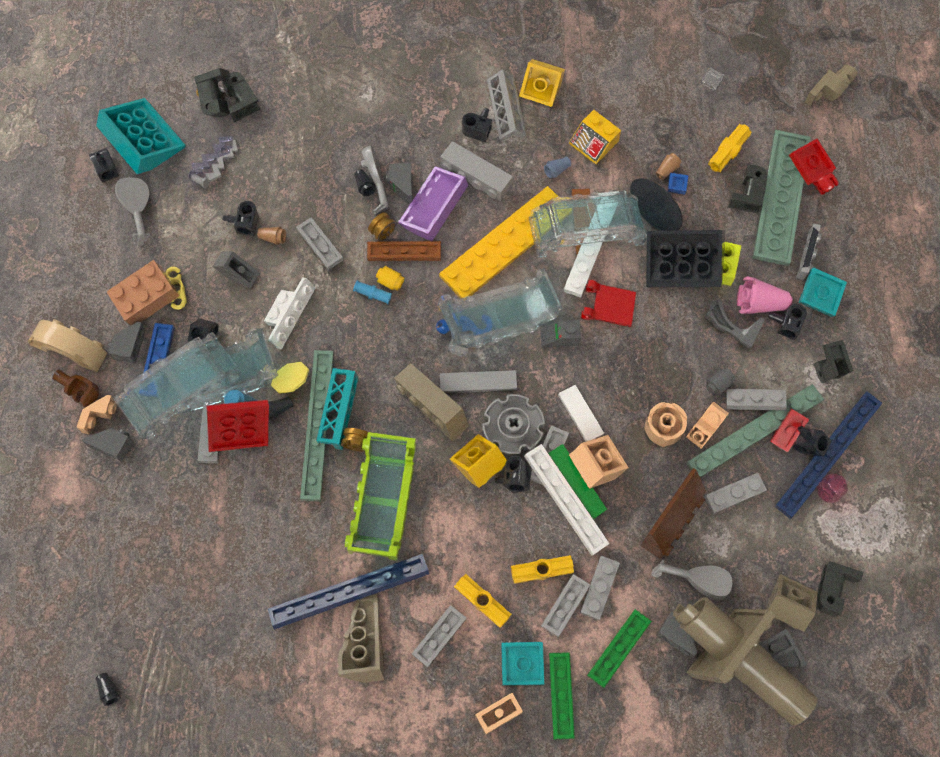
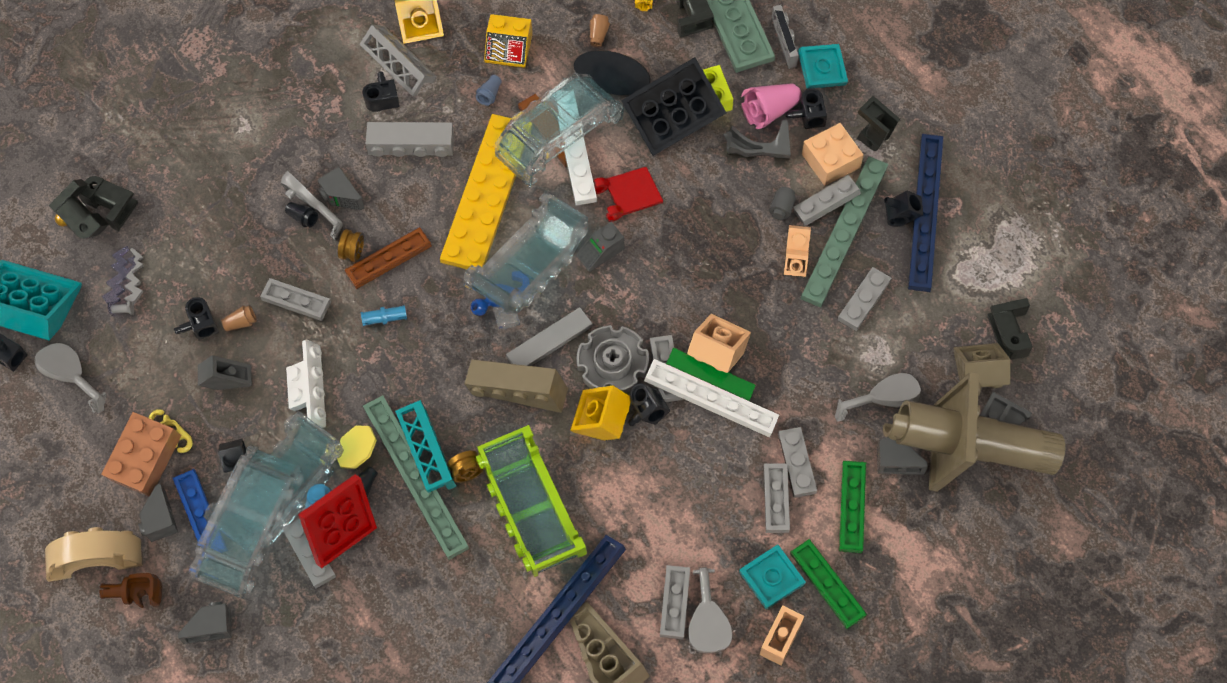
camera: 30 degrees left, 5 degrees down
light nougat slope [77,395,117,435] -> none
yellow brick [376,266,405,291] -> none
medium lavender slope [398,166,468,241] -> none
yellow piece [454,574,512,628] -> none
yellow piece [511,555,574,584] -> none
white tile [558,385,604,442] -> none
reddish brown slope [640,468,706,559] -> none
light nougat brick [644,402,687,447] -> none
blue plate [667,173,688,195] -> none
plate [770,409,809,452] -> none
clear pink head [817,473,848,503] -> none
none -> light grey piece [689,567,732,653]
none -> light nougat brick [802,123,864,186]

